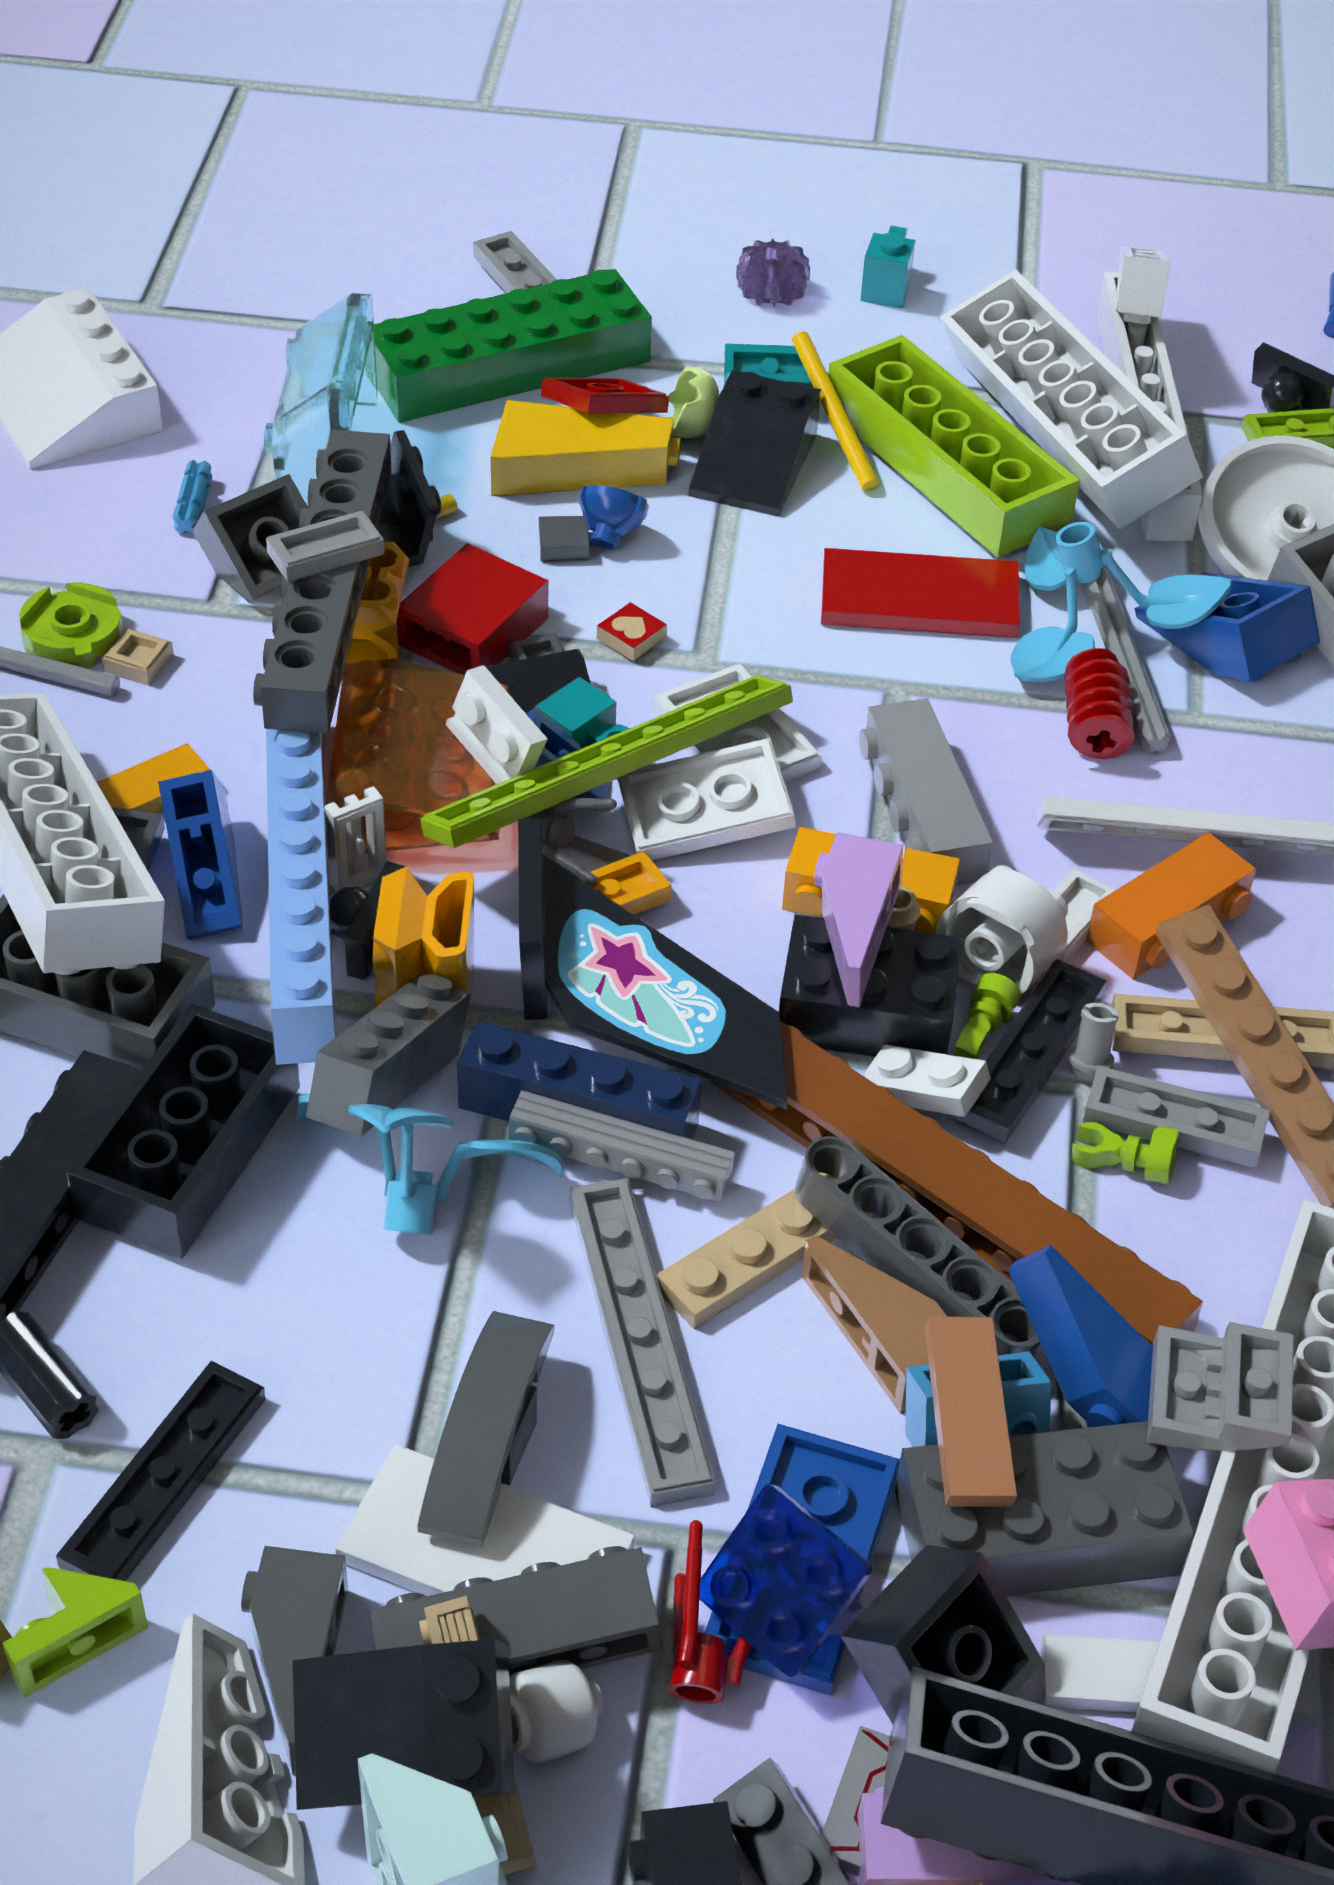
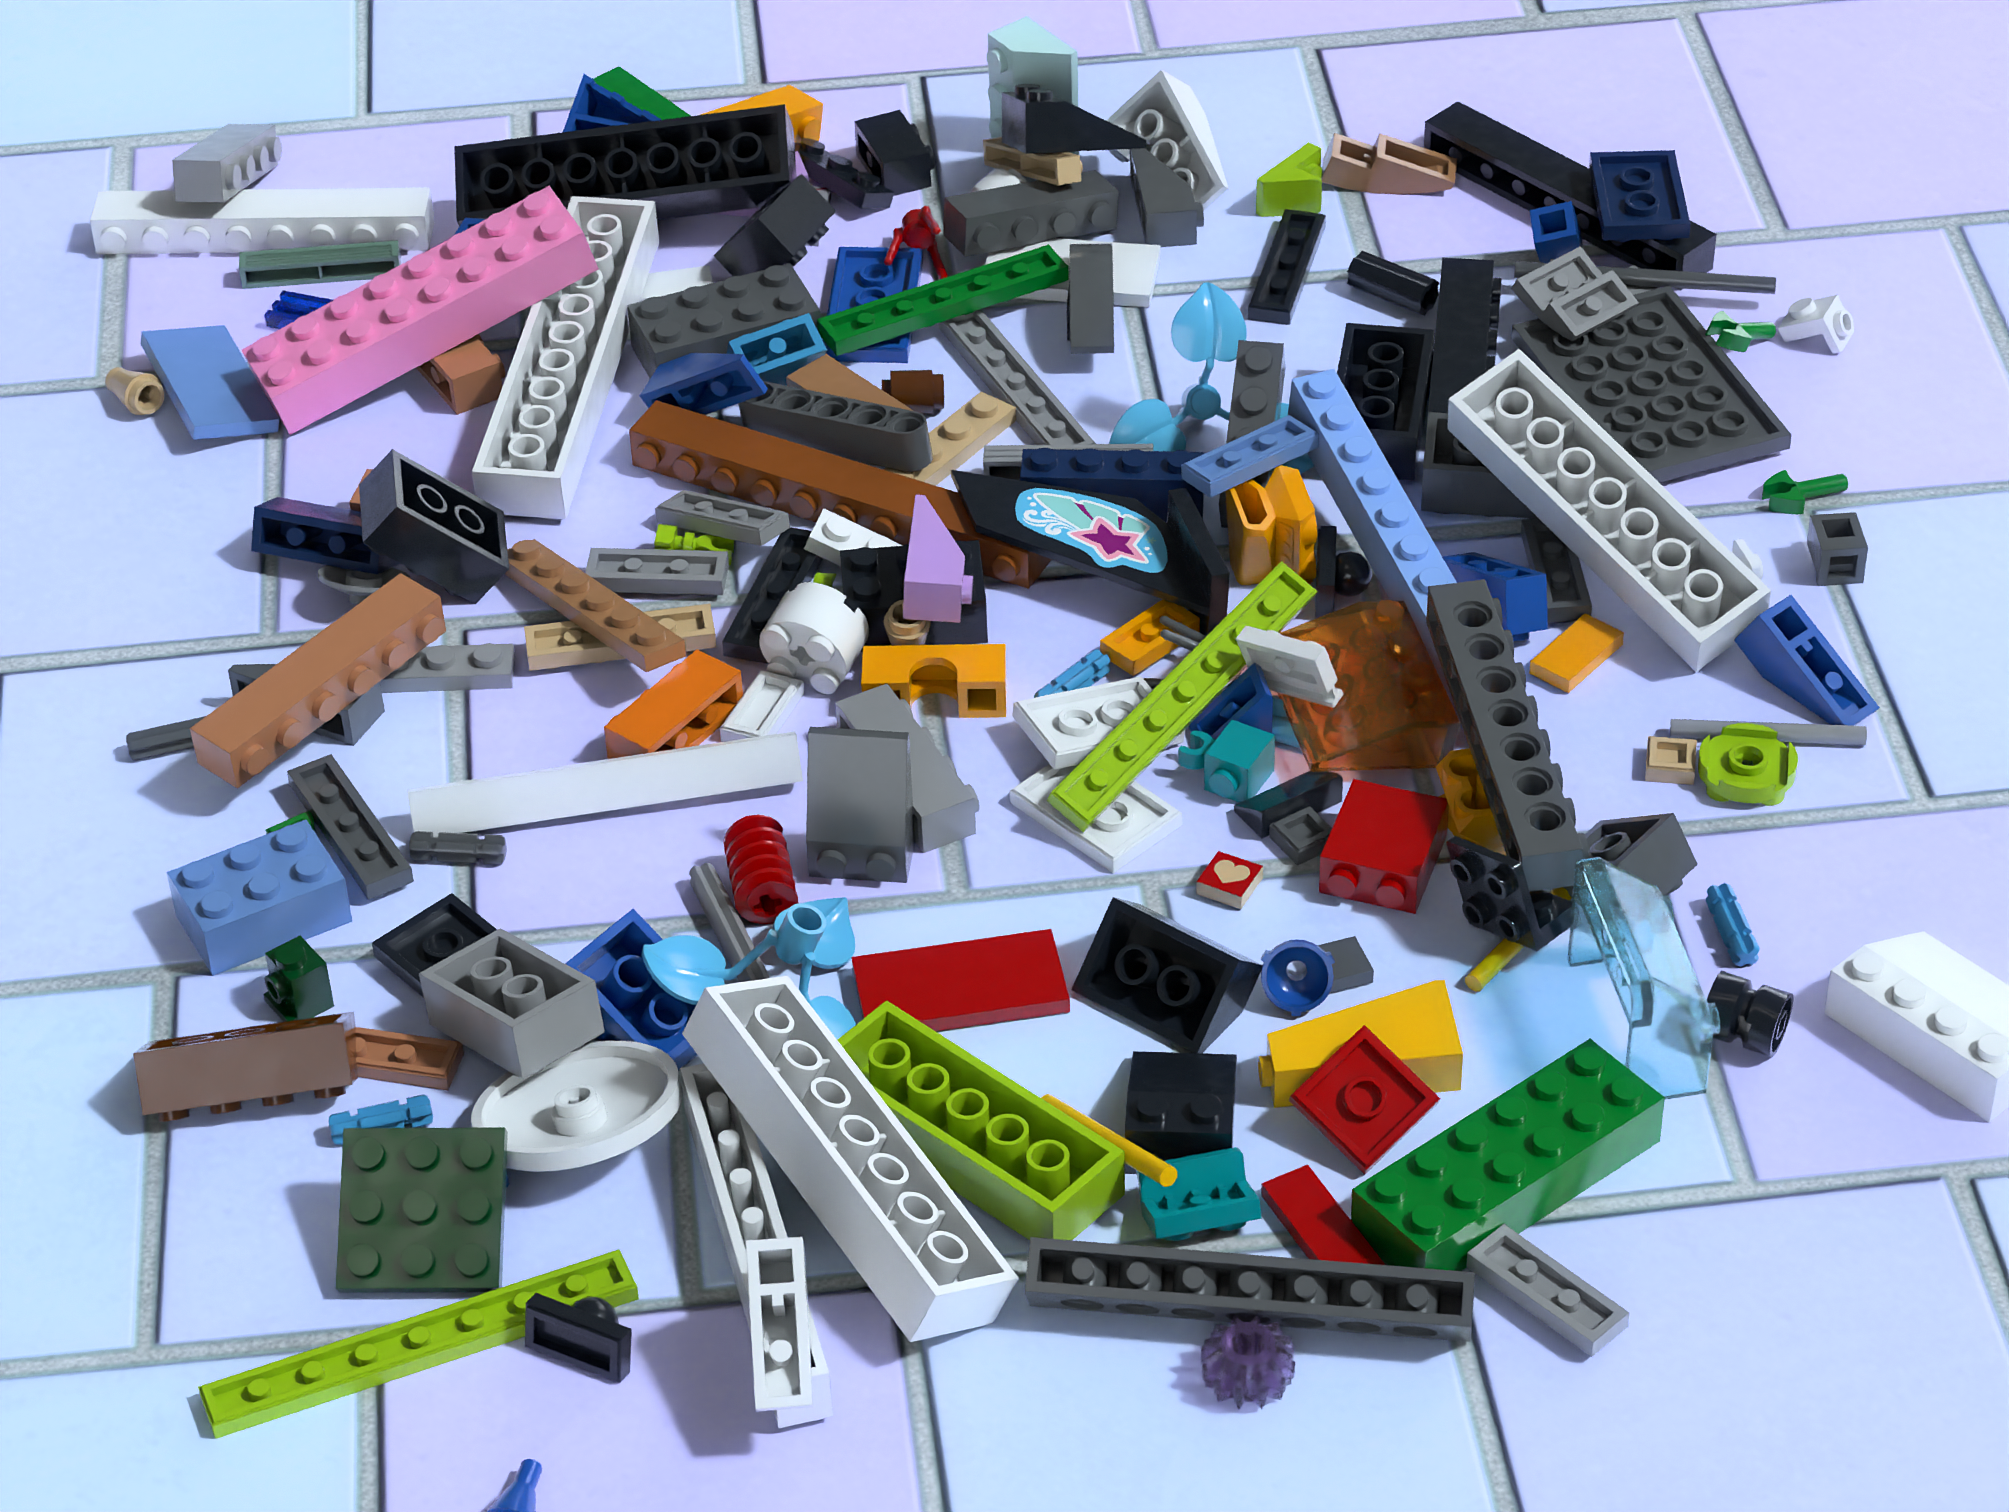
camera: 170 degrees right, 5 degrees down
light grey tile [266,511,385,582] -> none
white tile [324,786,386,891] -> none
yellowish green hair [666,367,719,438] -> none
clear blue bracket [700,1484,873,1678] -> none
teal brick [860,225,916,308] -> none
nougat tile [924,1316,1017,1507] -> none
light grey pin [1068,1003,1119,1080] -> none
light grey slope [1147,1321,1294,1450] -> none
none -> light grey tile [655,490,790,546]
none -> dark grey slope [806,726,915,883]
none -> green plate [817,244,1069,356]
none -> reddish brown brick [881,370,944,414]
none -> dark grey brick [1025,1237,1475,1342]
none -> dark azure axle [1034,649,1111,698]
none -> black slope [1071,897,1262,1053]
none -> medium blue tile [1181,415,1319,498]
none -> red tile [1261,1164,1385,1265]
none -> black wheel [1700,971,1794,1057]

